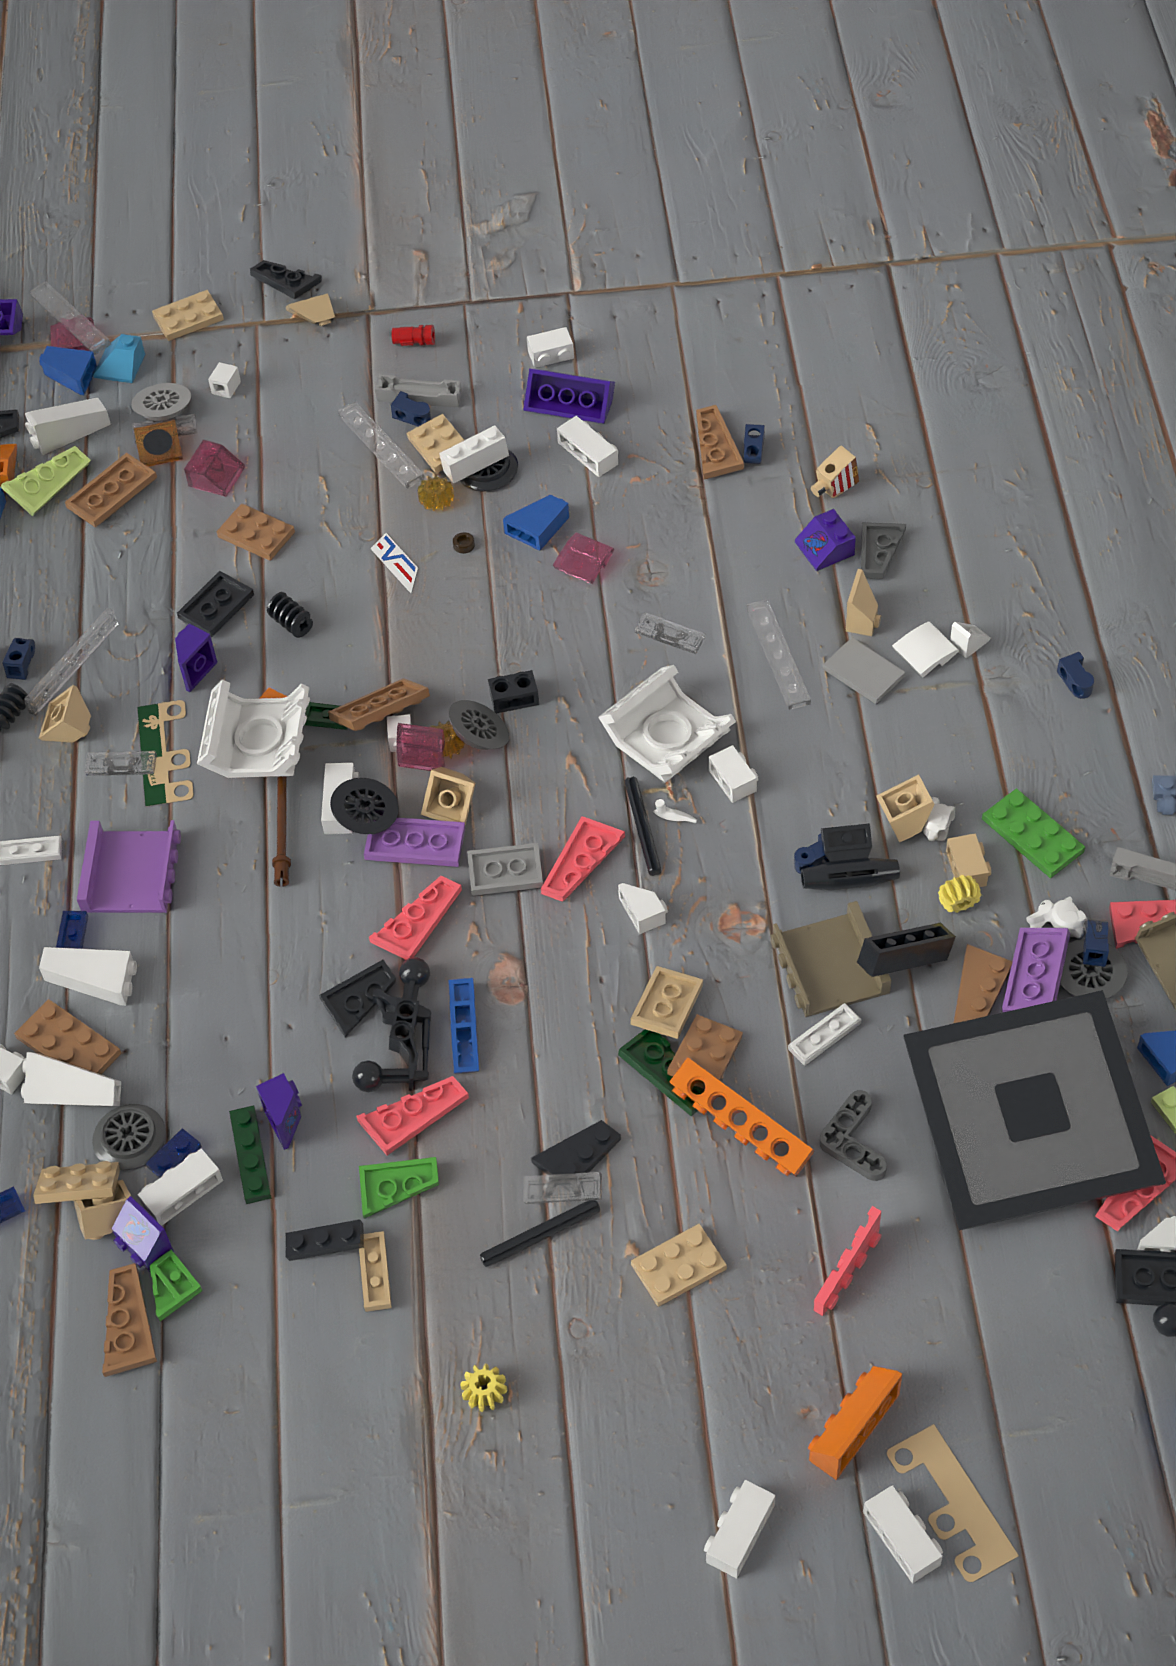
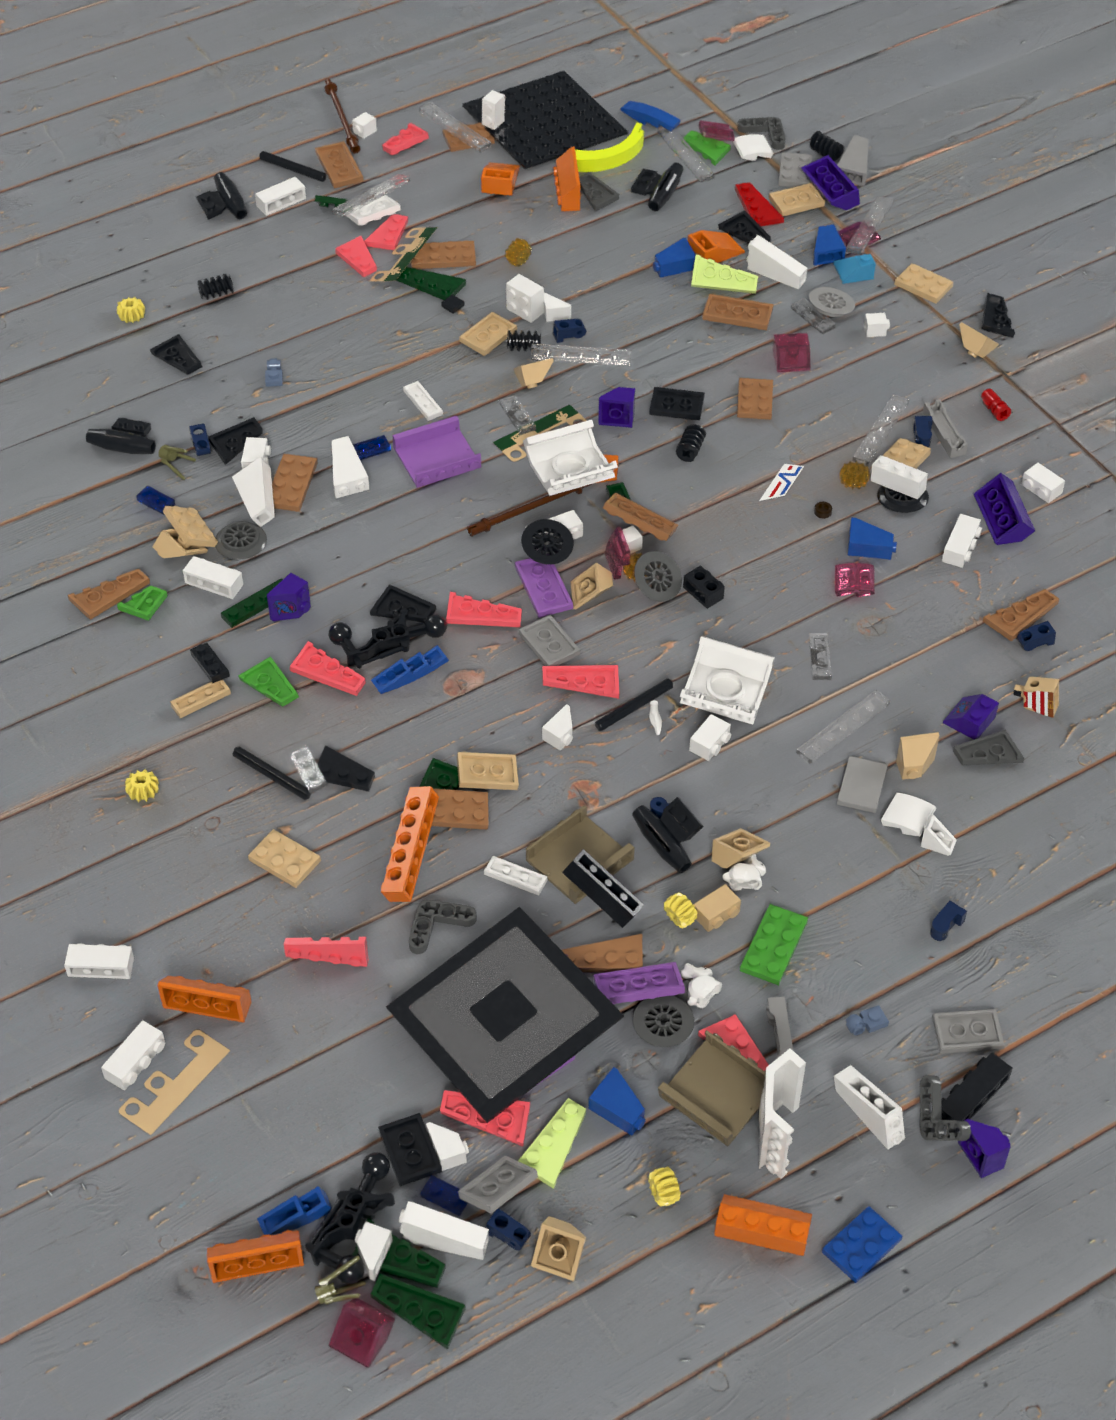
camera: 60 degrees right, 5 degrees down
slope [112,1196,174,1272] -> none
clear orange tile [134,420,183,467] -> none
clear blue plate [146,1128,202,1178] -> none
dark blue leg [1083,920,1109,967] -> none

